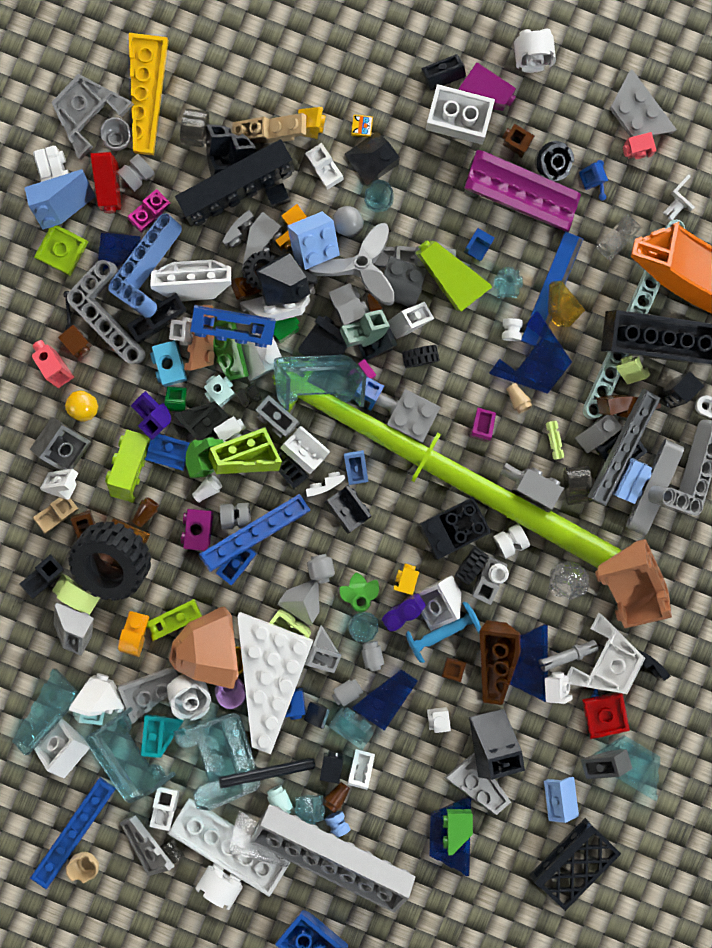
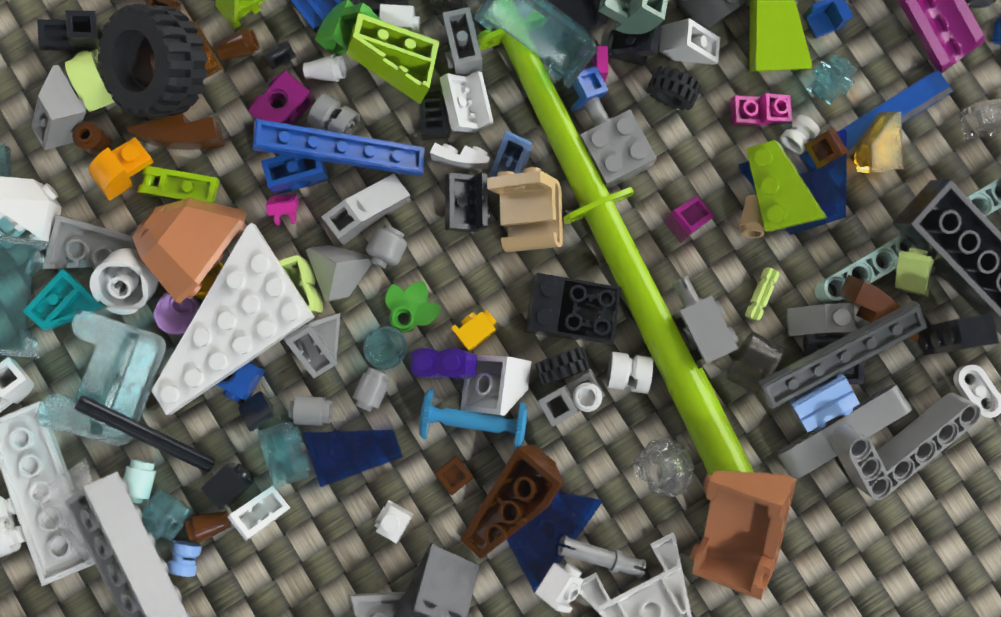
camera: 35 degrees right, 5 degrees down
none -> reddish brown brick [72,122,111,157]
none -> reddish brown slope [127,113,225,150]
none -> black slope [263,40,296,69]
none -> dark pink tile [266,193,299,226]
none -> light grey slope [321,174,411,245]
none -> tan piece [487,167,563,253]
none -> dark pink slope [730,93,792,126]
none -> lime wedge [746,140,827,232]
none -> reddish brown slope [804,128,848,169]

